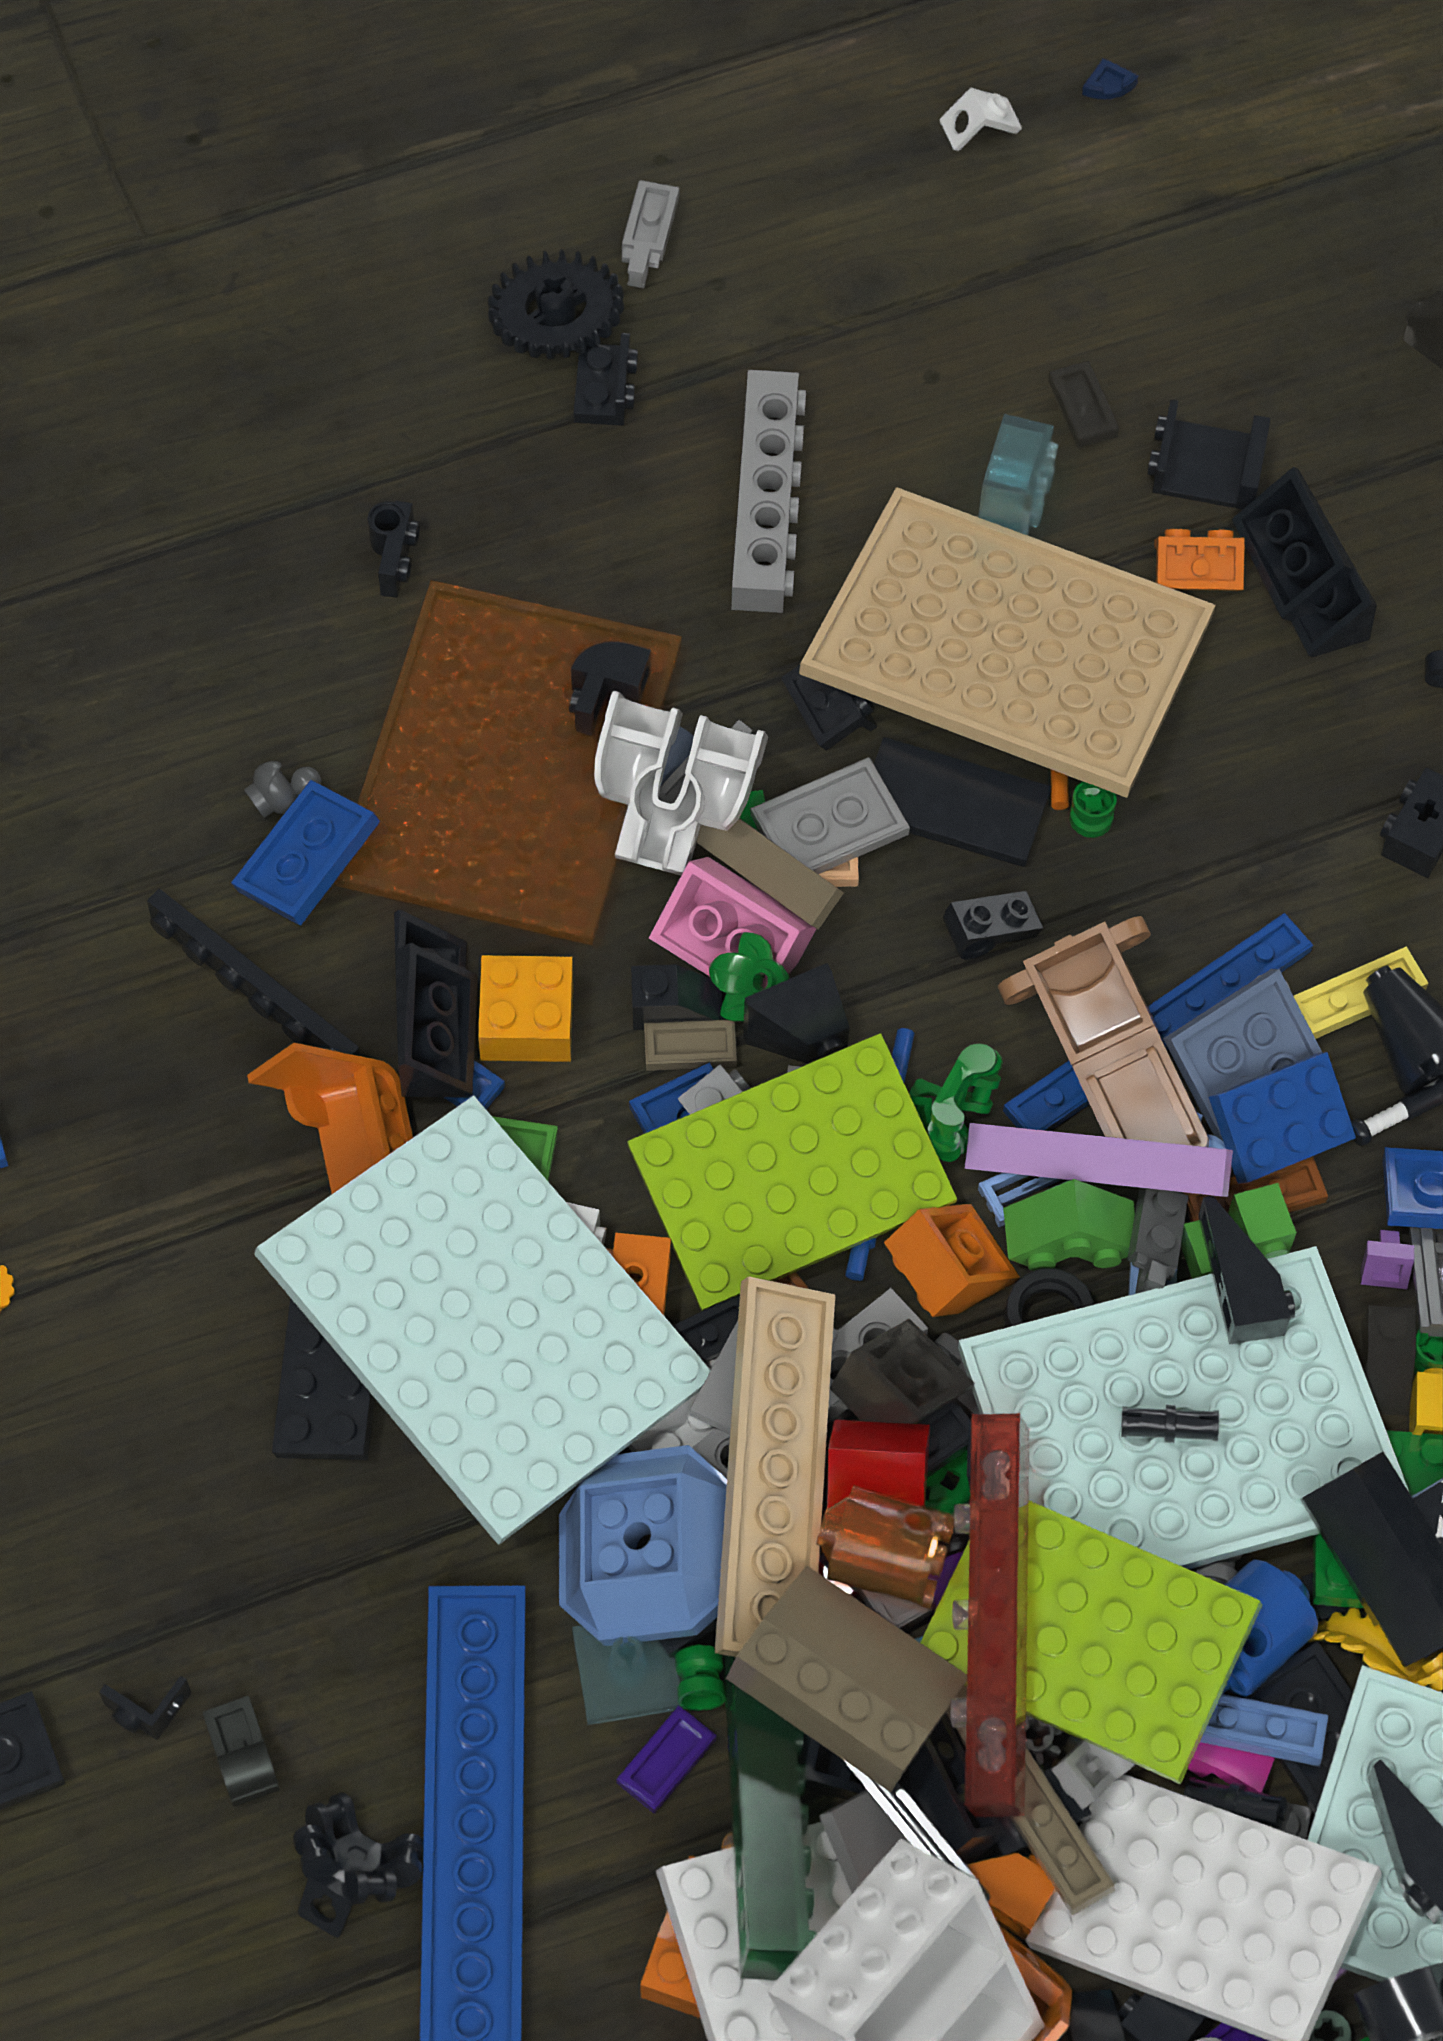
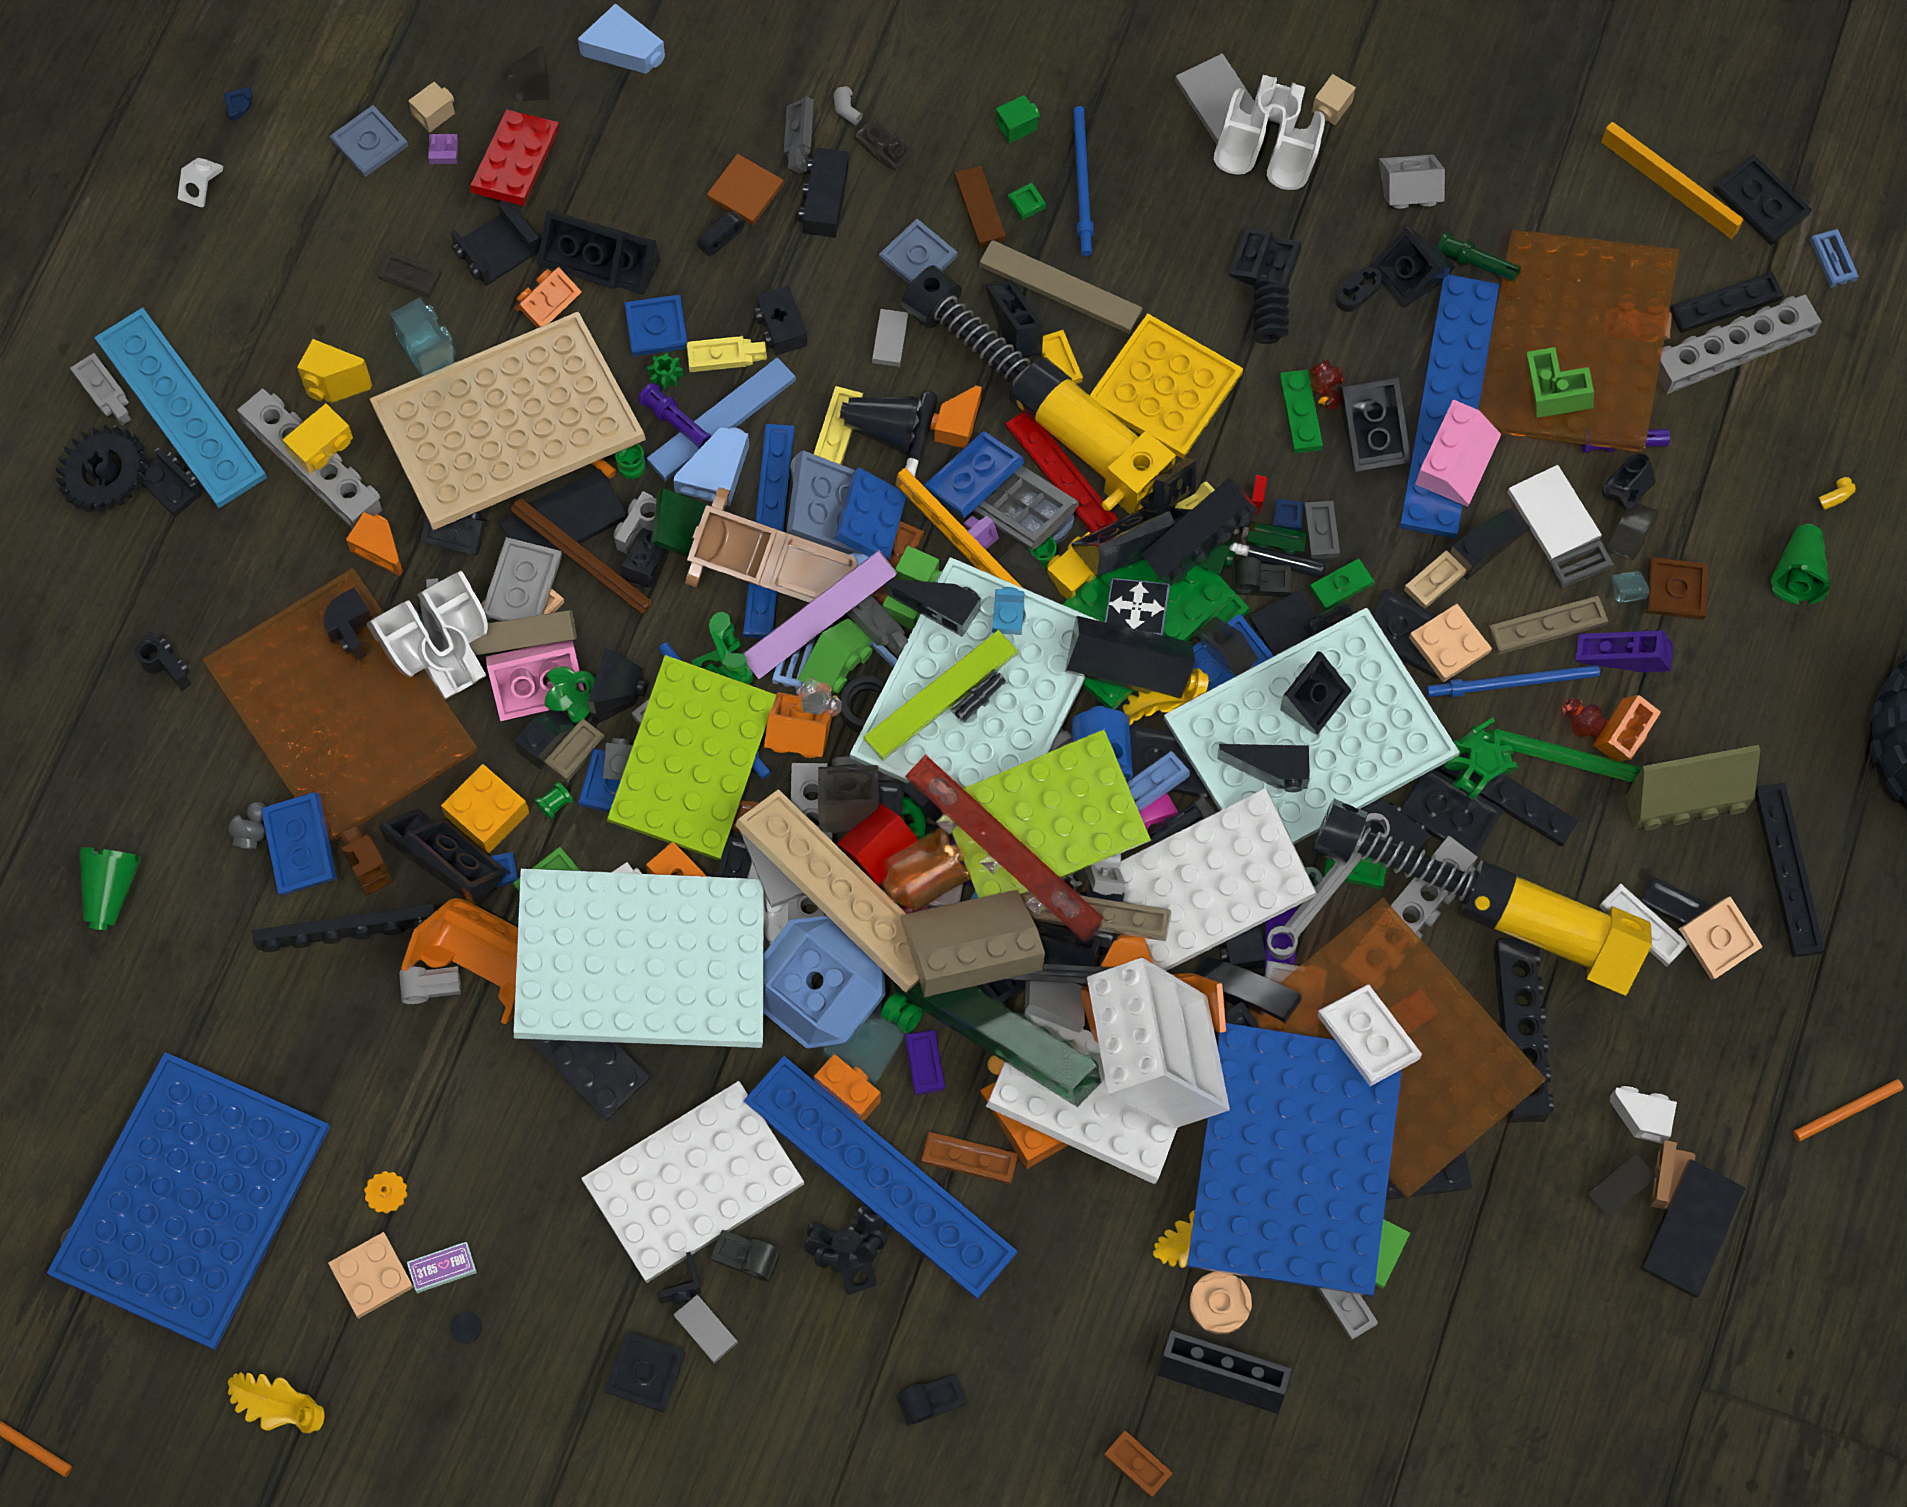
camera: 50 degrees left, 5 degrees up
none -> green cone [79,847,141,931]
none -> dark azure plate [94,308,267,509]
none -> yellow brick [282,403,353,474]
none -> yellow slope [297,339,372,403]
none -> sand blue tile [330,105,408,178]
none -> reddish brown hips [340,826,393,896]
none -> orange slope [346,512,403,576]
none -> light grey piece [399,967,461,1004]
none -> tan brick [408,82,455,133]
none -> medium lavender tile [428,134,458,164]
none -> red plate [471,109,559,206]
none -> reddish brown axle [511,499,652,614]
none -> green bush [534,781,574,820]
none -> white plate [582,1081,804,1283]
none -> light grey plate [614,491,656,554]
none -> blue tile [624,294,688,356]
none -> dark purple pin [638,383,711,449]
none -> green gear [647,353,683,390]
none -> medium blue tile [647,357,796,482]
none -> dark green tile [651,488,709,557]
none -> light blue slope [673,427,749,506]
none -> light grey tile [673,1295,738,1363]
none -> light yellow hinge [687,336,767,372]
none -> clear animal [796,677,842,717]
none -> orange brick [814,1054,881,1121]
none -> lime tile [863,630,1018,761]
none -> light orange tile [896,468,1022,588]
none -> dark orange tile [922,1132,1018,1185]
none -> dark azure bracket [992,587,1025,635]

